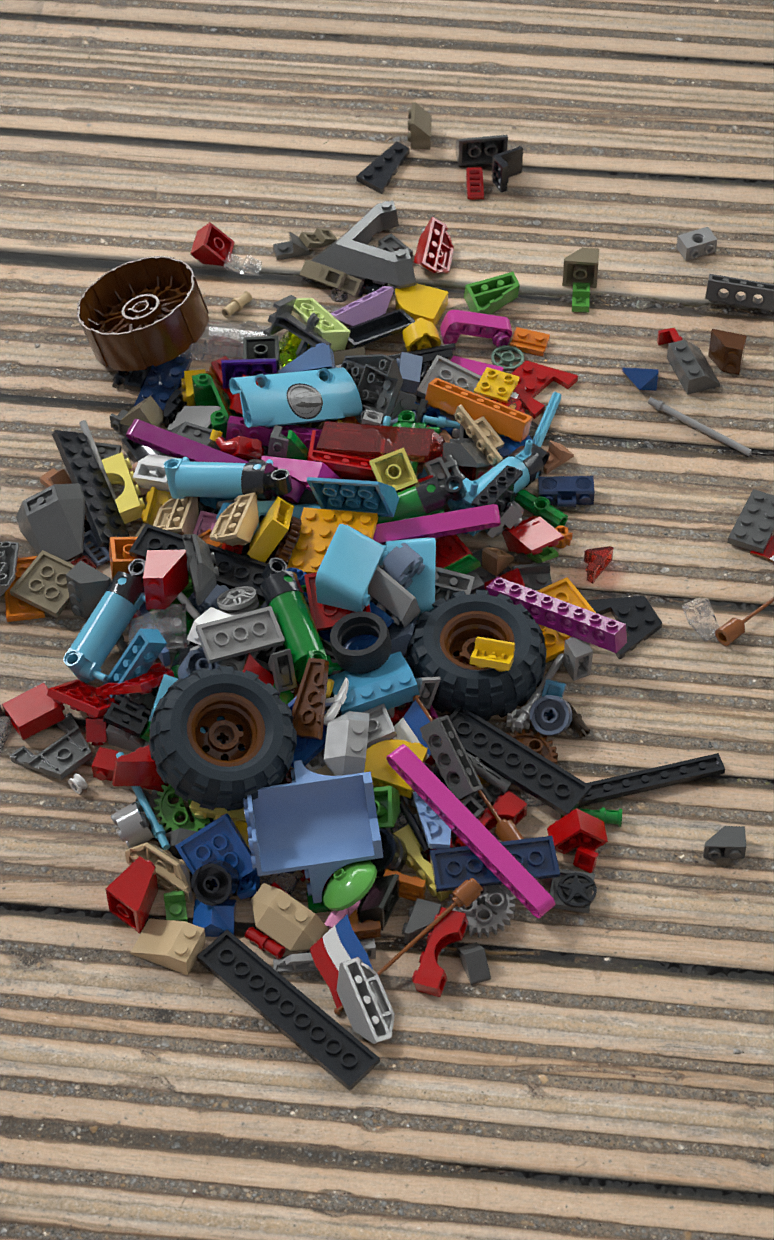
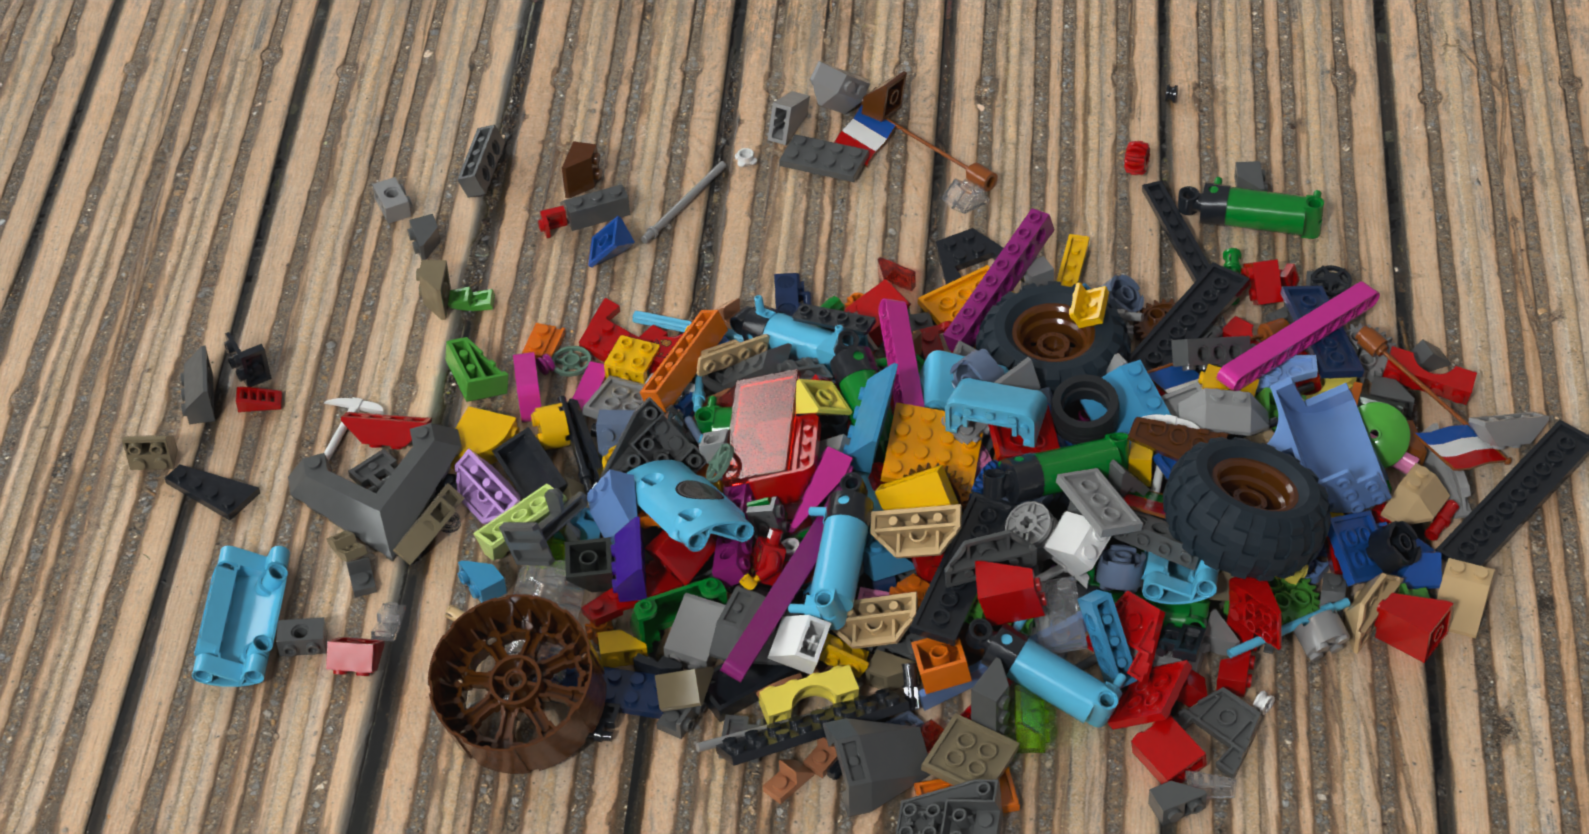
camera: 90 degrees left, 5 degrees down
none -> medium azure panel [192,546,290,687]
none -> dark grey brick [276,617,328,657]
none -> white piece [324,397,384,461]
none -> dark grey slope [407,214,440,260]
none -> dark azure slope [457,560,507,603]
none -> sand green wheel [706,443,734,483]
none -> white plate [735,148,757,167]
none -> clear neon green slope [1014,685,1050,753]
none -> yellow plate [1056,234,1090,287]
none -> red gear [1124,141,1151,175]
none -> green piece [1178,177,1324,239]

